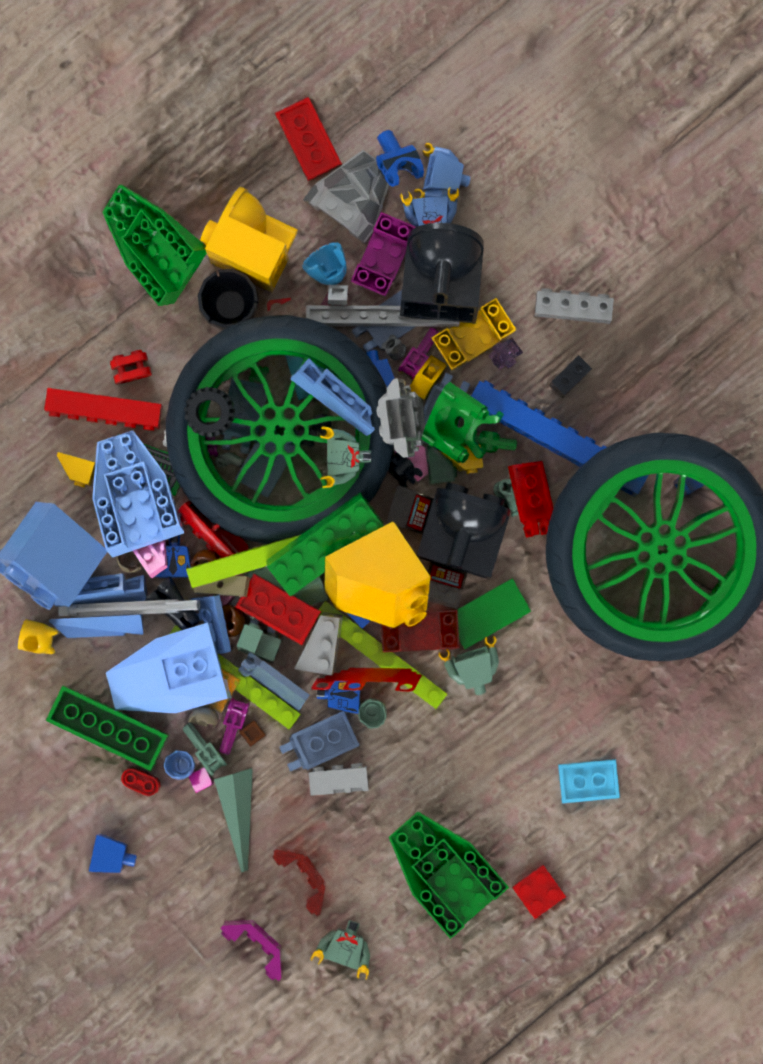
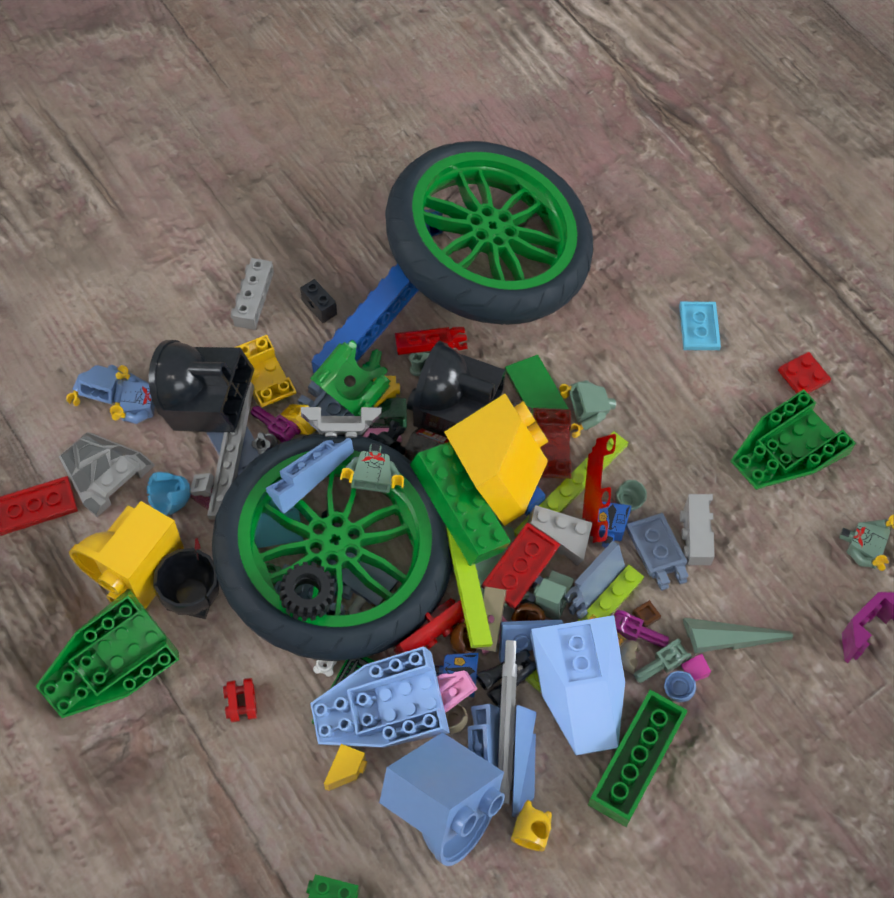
camera: 85 degrees left, 25 degrees down
red brick [44,388,163,431] -> none
blue torso [89,834,137,873] -> none
red brick [121,768,161,796] -> none
clear red slope [272,847,326,917] -> none
magenta slope [351,212,416,297] -> none
blue connector [376,130,424,187] -> none
clear purple brick [488,338,523,371] -> none

